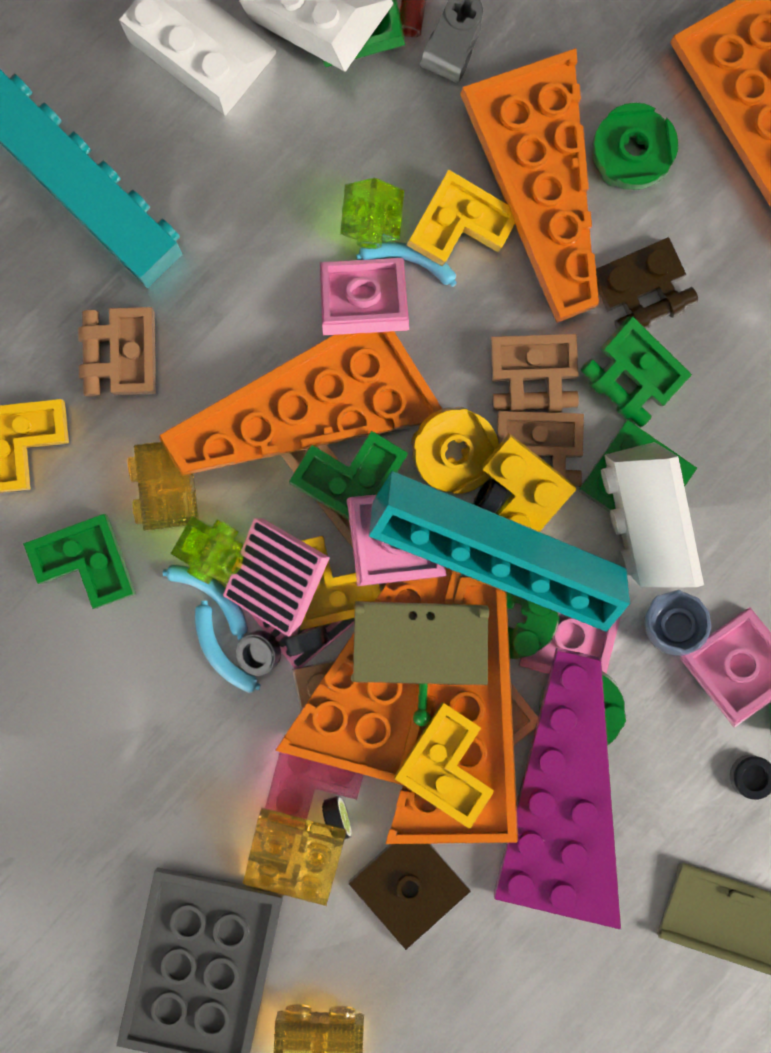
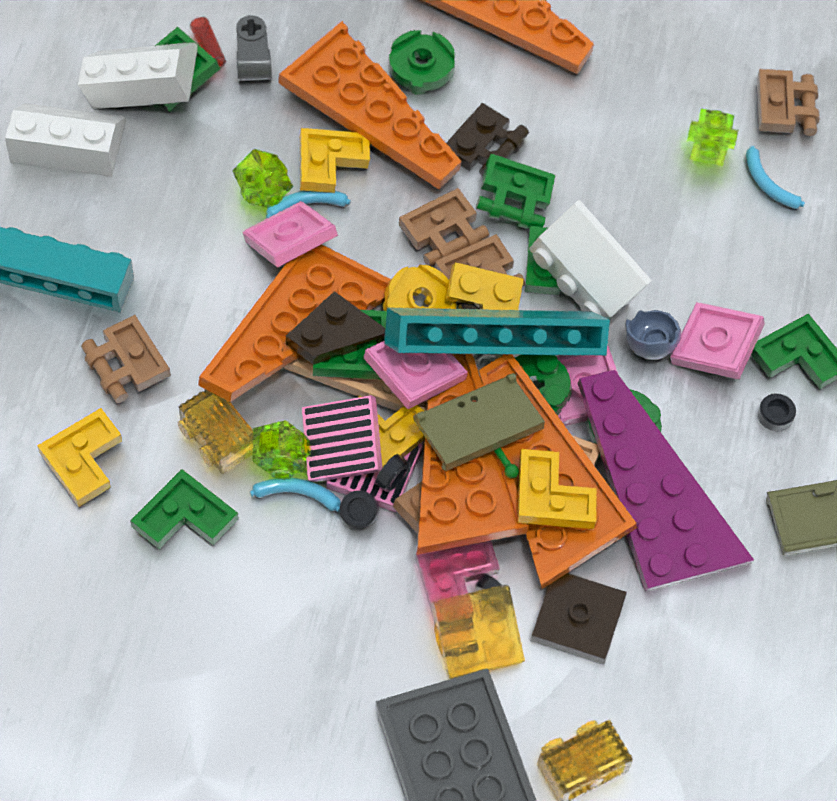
camera: 30 degrees left, 25 degrees down
medium azure piece [195,601,261,693] -> none
none -> dark brown wing [286,291,386,365]

